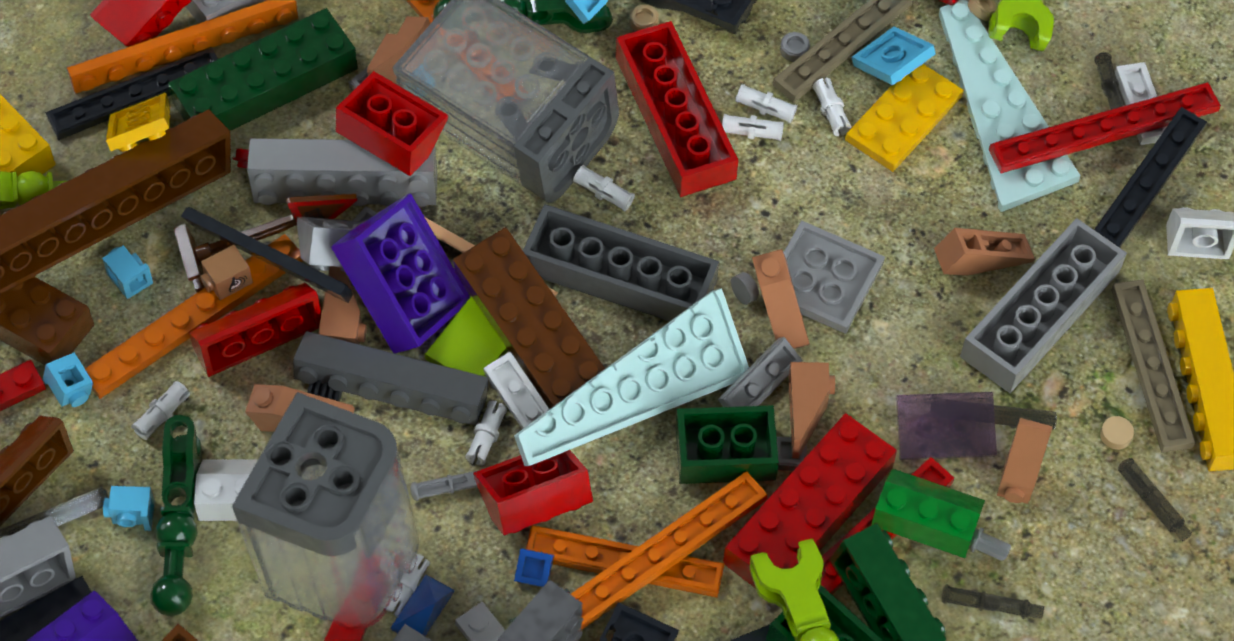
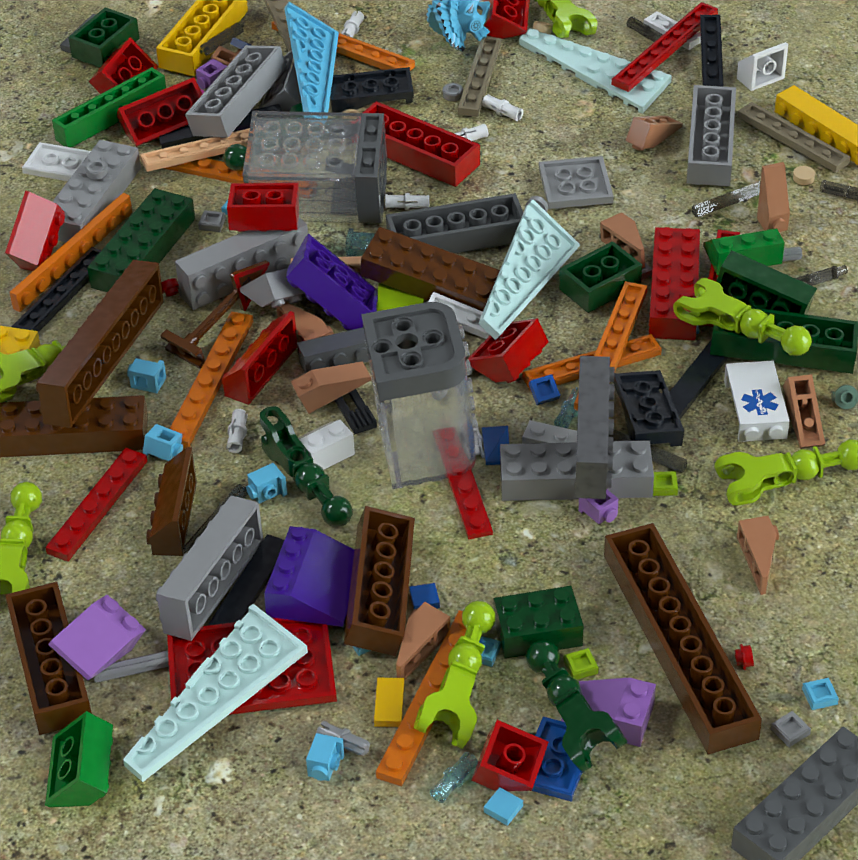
camera: 30 degrees left, 15 degrees down
yellow plate [106,93,171,152] -> none
black tile [181,207,353,303] -> none
medium nougat brick [200,245,253,300] -> none
nougat slope [367,16,435,83] -> none
light grey tile [718,337,803,407] -> none
white pin [735,84,798,123] -> none
nougat slope [752,249,810,349] -> none
yellow plate [845,64,964,172] -> none
medium azure plate [851,26,936,85] -> none
clear purple tile [896,392,997,460] -> none
none -> clear light blue brick [345,228,375,257]

